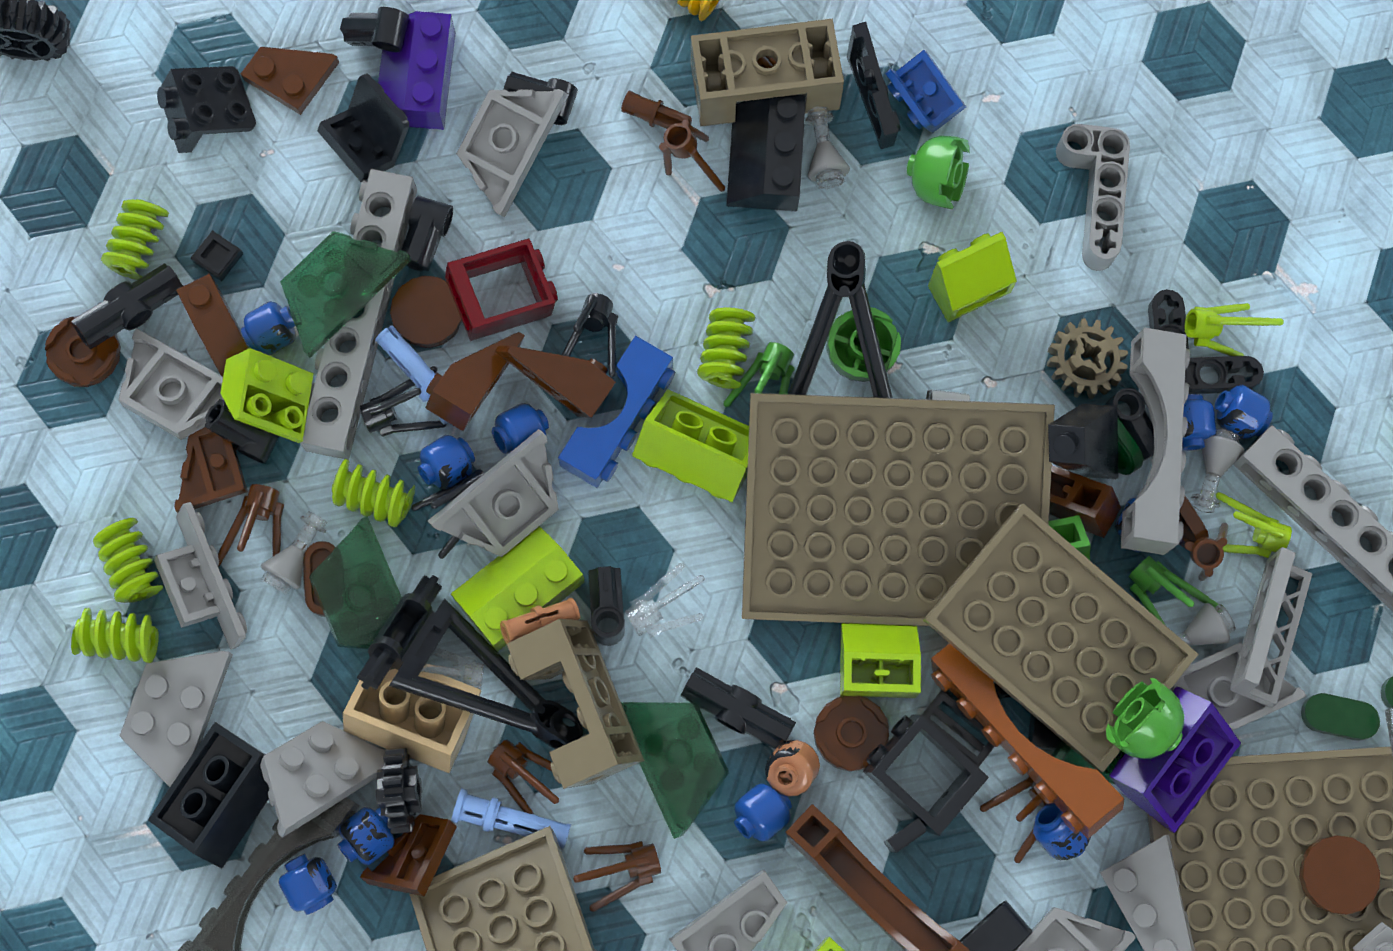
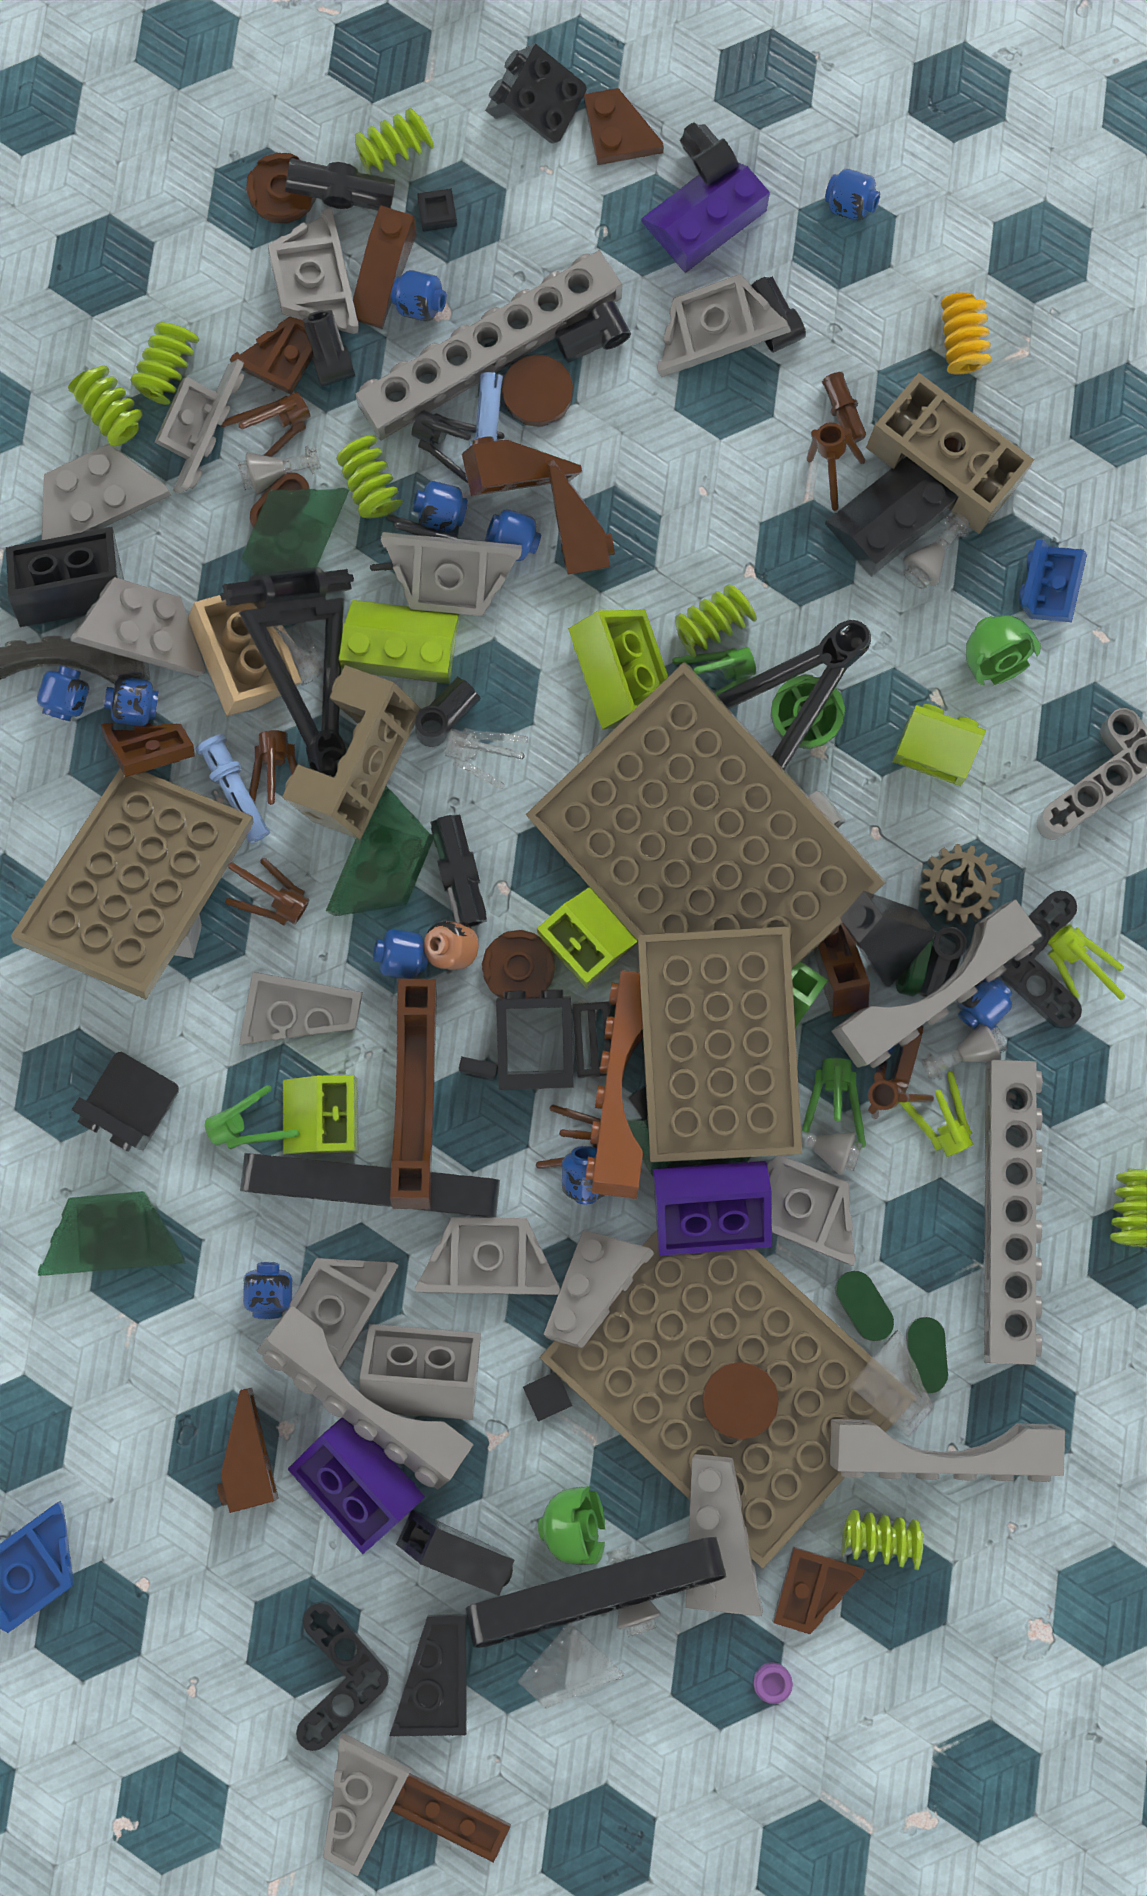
camera: 50 degrees right, 5 degrees up
lime slope [220,348,314,443] -> none
clear green wing [280,231,411,358] -> none
black bracket [317,73,409,182] -> none
black gear [376,748,422,834] -> none
dark red window [445,238,558,341] -> none
nougat pin [500,598,580,644] -> none
blue arch [558,335,676,488] -> none
black plant [562,293,618,377] -> none
black wing [846,22,901,149] -> none
bright green cylinder [1106,678,1184,759] -> none
blue head [1214,385,1273,439] -> none
light grey fence [1230,547,1312,708] -> none

